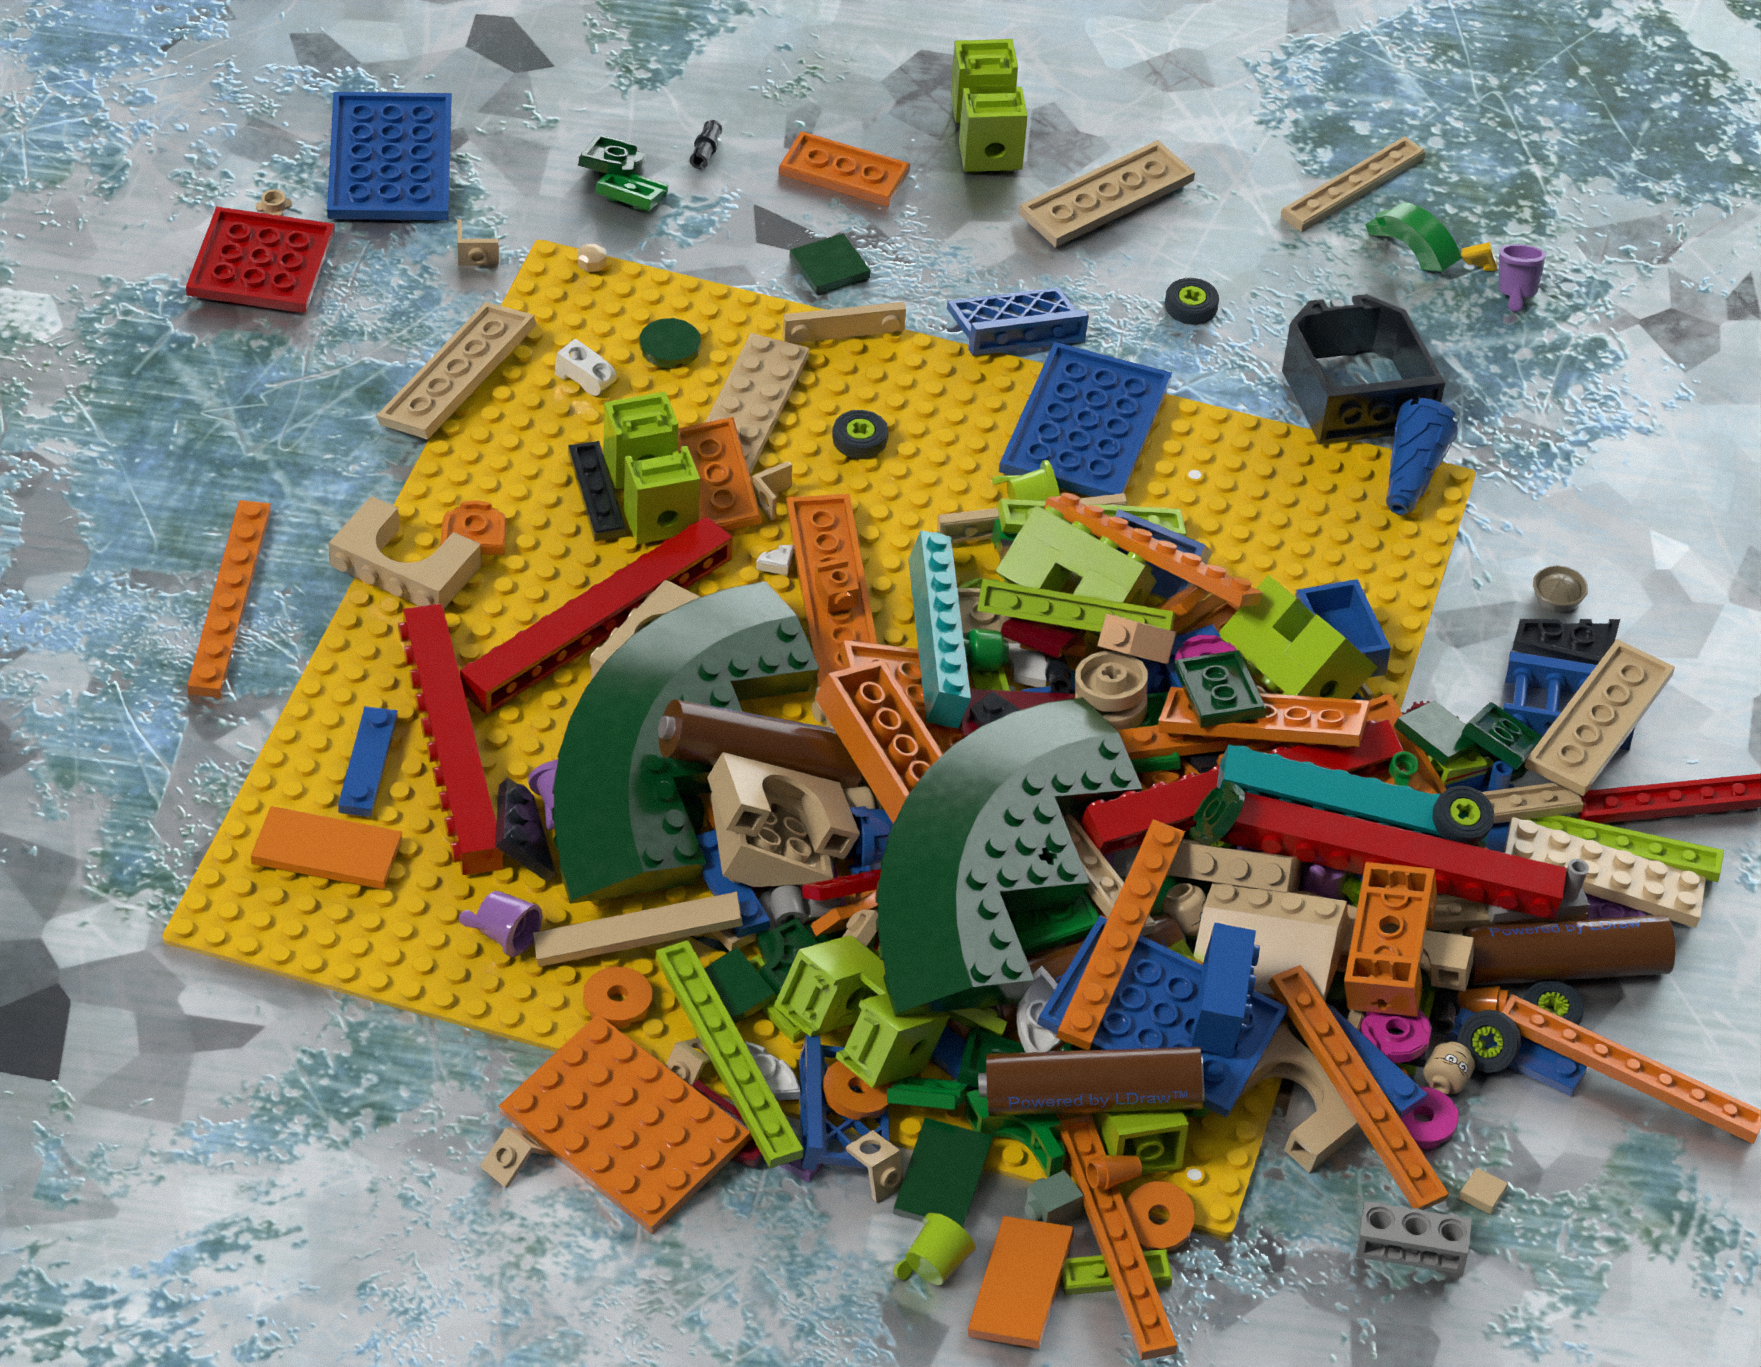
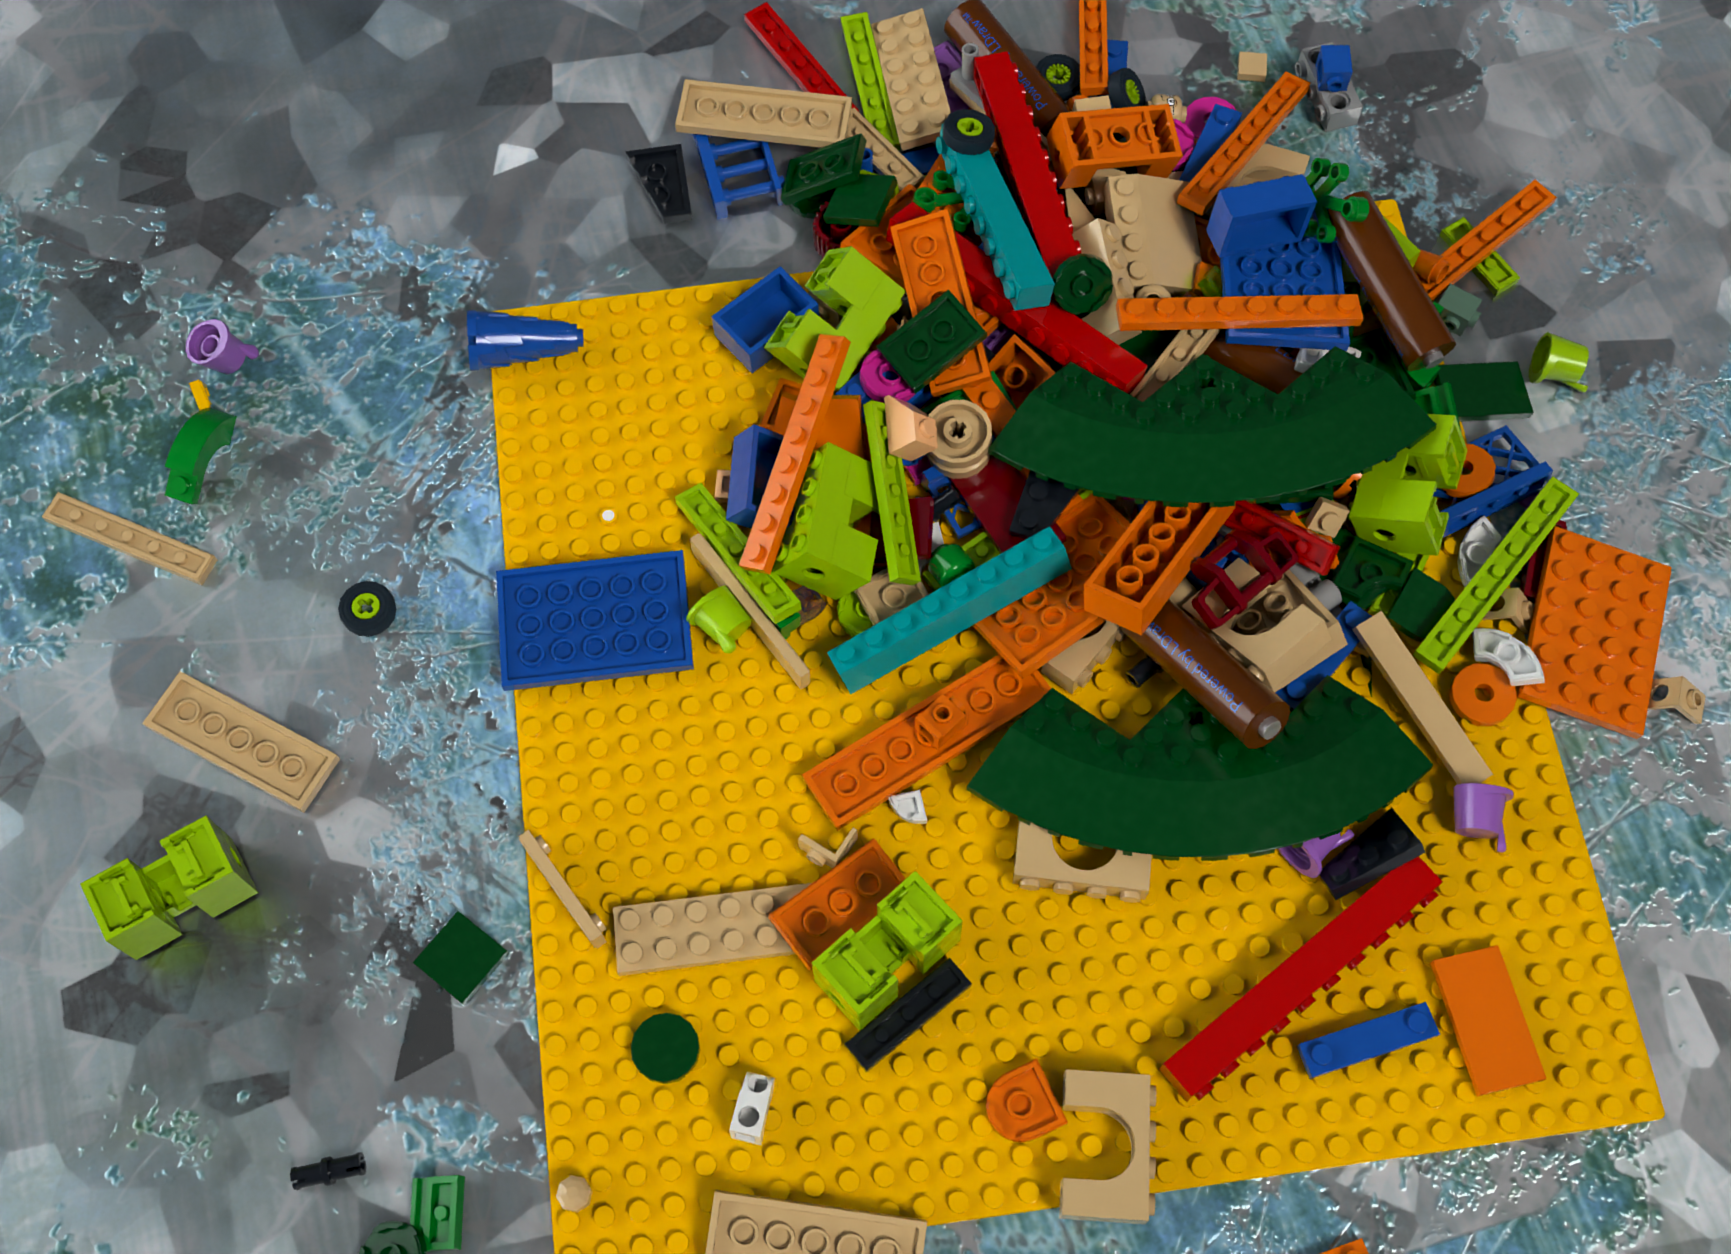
camera: 110 degrees left, 20 degrees up
red brick [460,516,733,715] -> none
orange tile [778,131,910,207] -> none
black bush [832,410,889,459] -> none
tan bracket [846,1131,904,1203] -> none
blue fence [947,287,1089,356] -> none
orange tile [968,1216,1074,1349] -> none
orange tile [1125,1181,1195,1252] -> none
black container [1282,294,1445,445] -> none
dark tan hat [1533,565,1588,613] -> none
none -> dark red bar [1190,529,1299,630]
none -> green plant [1303,158,1369,243]
none -> blue brick [1316,45,1353,92]
none -> white tile [1472,628,1545,686]

